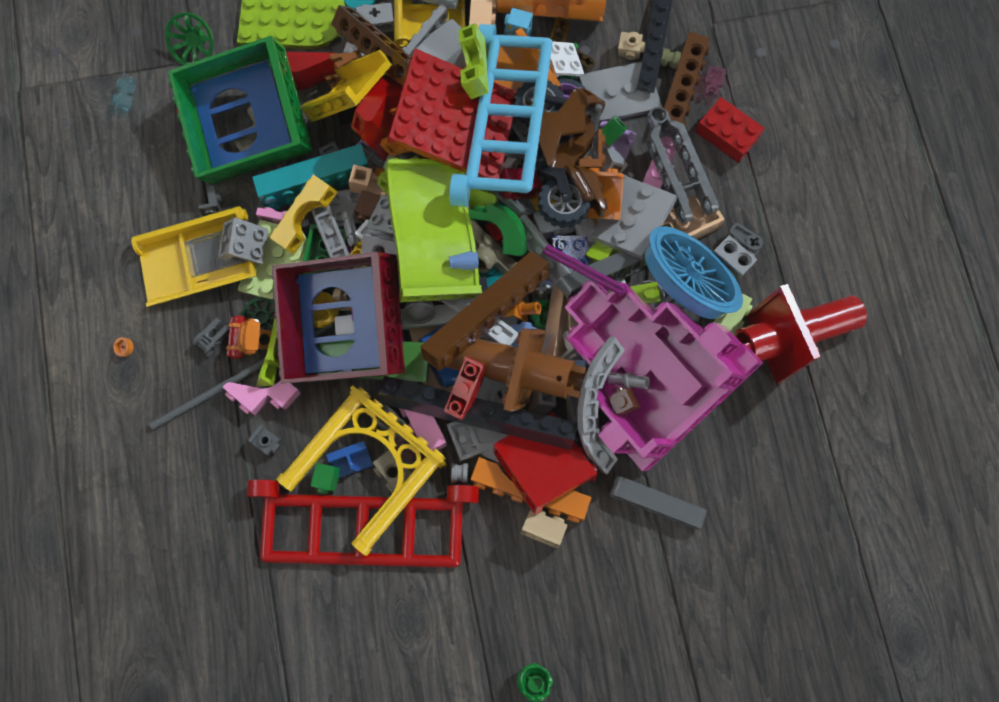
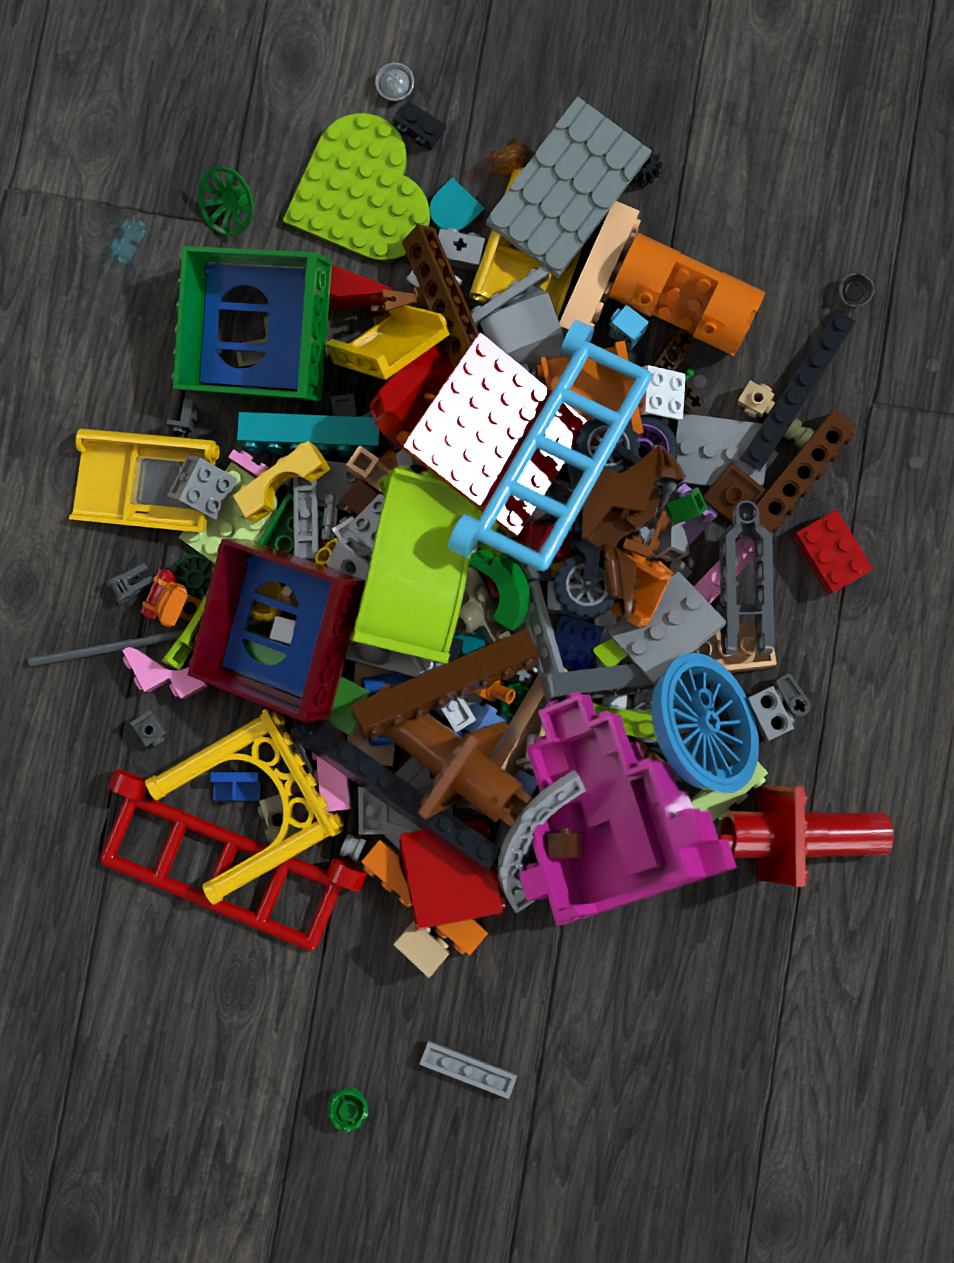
camera: 25 degrees right, 10 degrees up
orange tile [113,337,133,357] -> none
green brick [311,463,341,494] -> none
red slope [444,356,485,420] -> none
medium blue cone [449,251,479,271] -> none
lime arch [458,23,489,99] -> none
magenta axle [543,245,626,296] -> none
light grey pin [608,371,650,389] -> none
dark grey beam [609,476,707,530] -> none
clear pink plate [704,65,726,98] -> none
none -> light grey plate [420,1040,517,1099]
none -> reddish brown tile [702,462,767,523]

